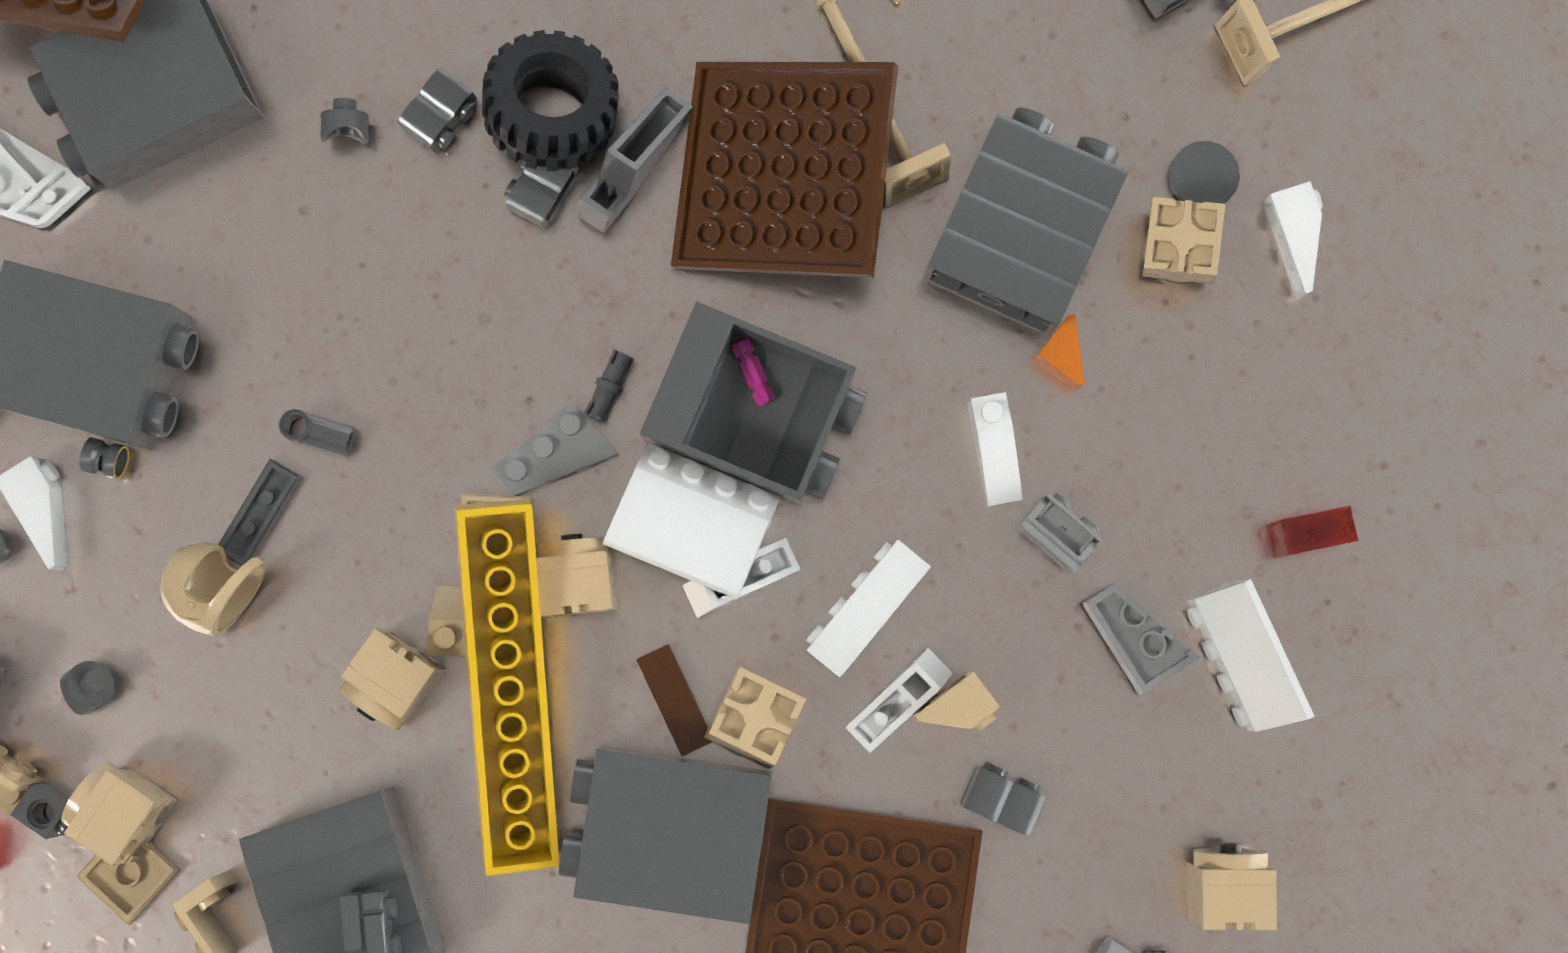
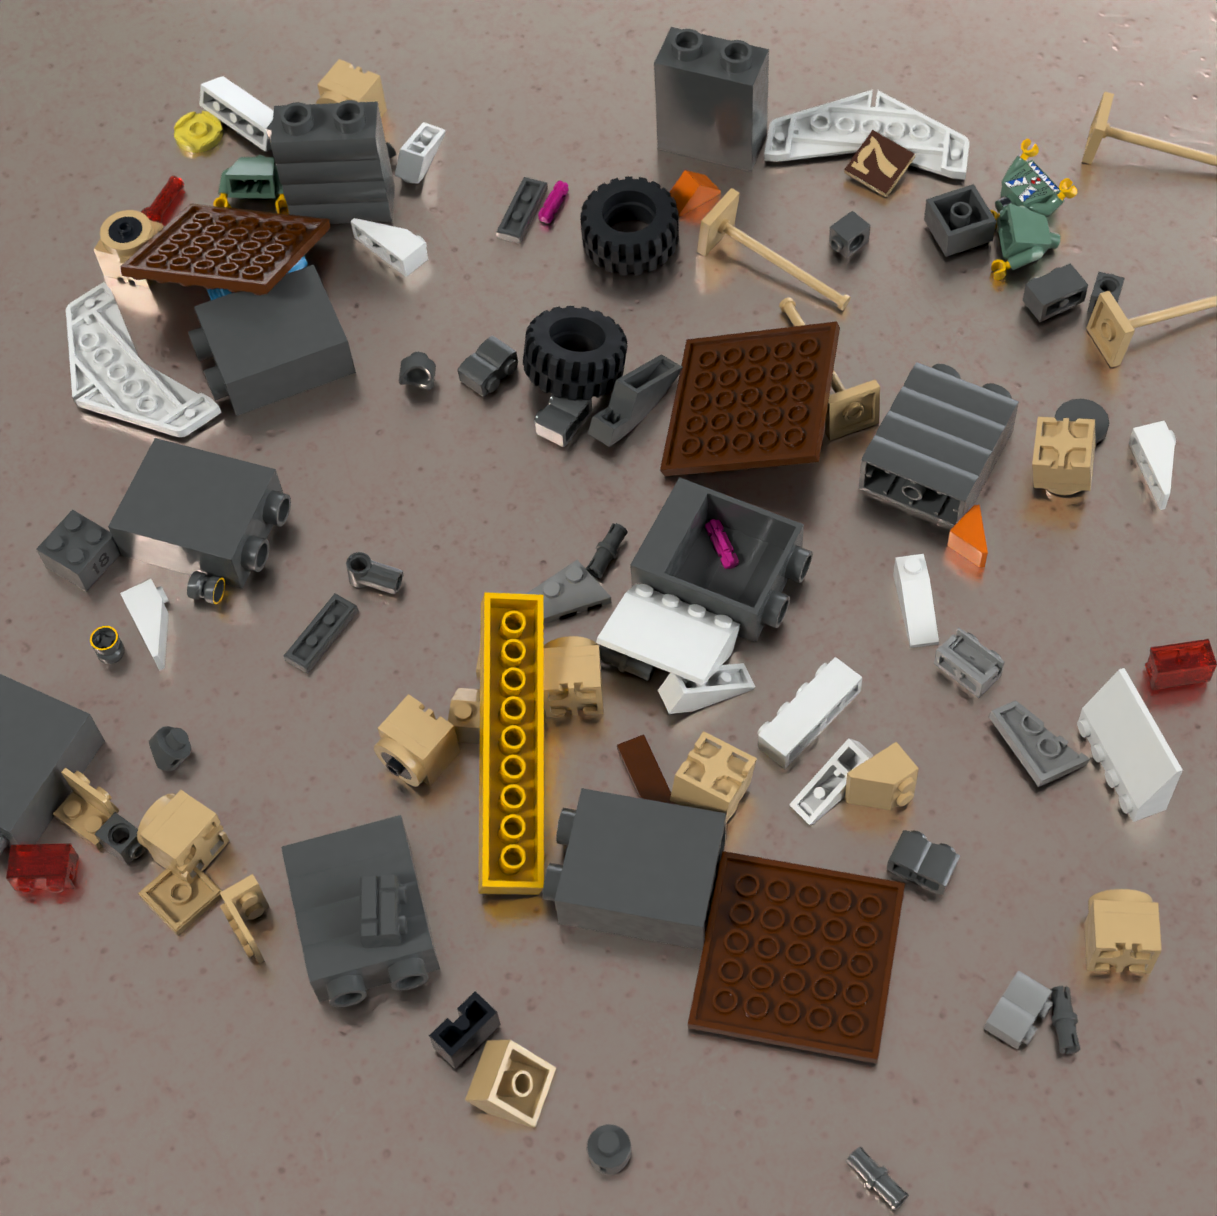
camera: 10 degrees right, 25 degrees down
tan piece [160,542,266,637] -> none

